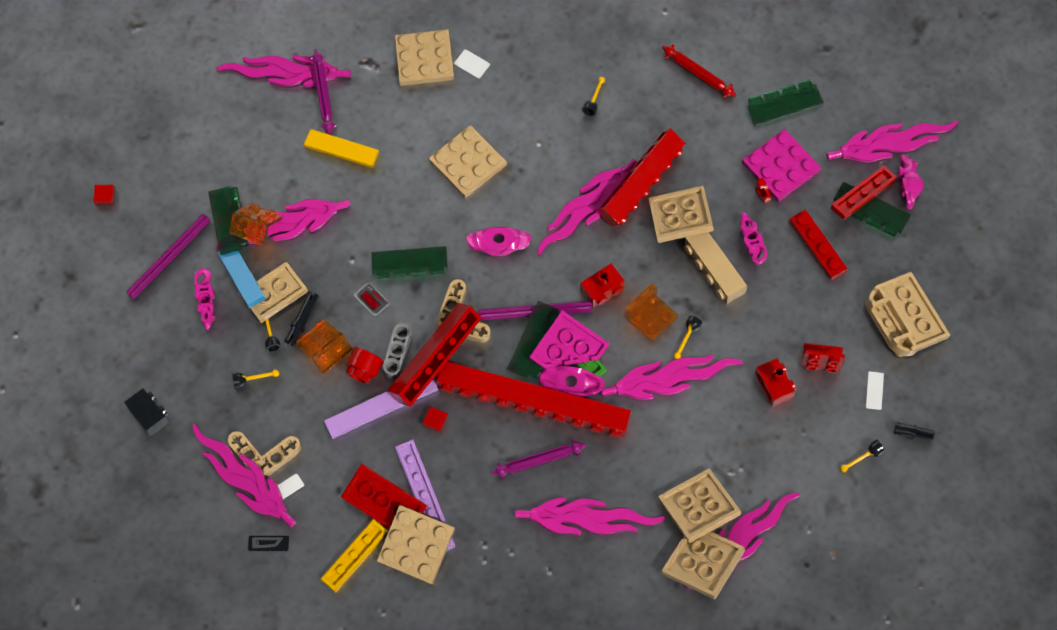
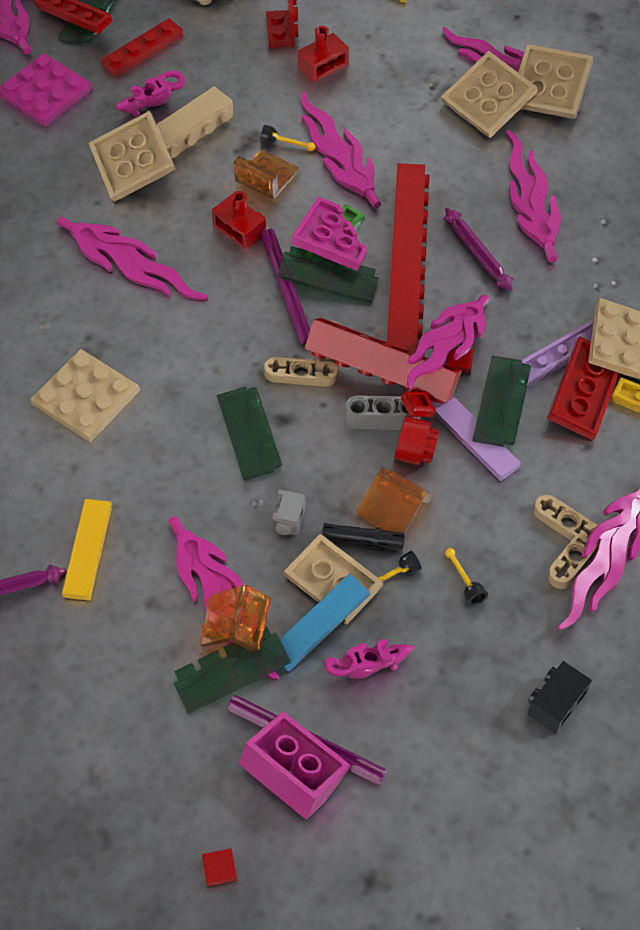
camera: 105 degrees left, 10 degrees down
white sticker [278,474,304,499] -> none
sticker [353,282,390,317] -> none
dark pink piece [466,227,532,256] -> none
dark pink piece [539,366,605,397] -> none
red brick [597,128,686,226] -> none
red tile [755,178,771,203] -> none
none -> dark pink slope [239,711,351,820]
none -> light grey brick [272,489,306,536]
none -> red tile [400,392,436,417]
none -> dark pink piece [407,294,489,389]
none -> clear green windscreen [472,355,531,447]

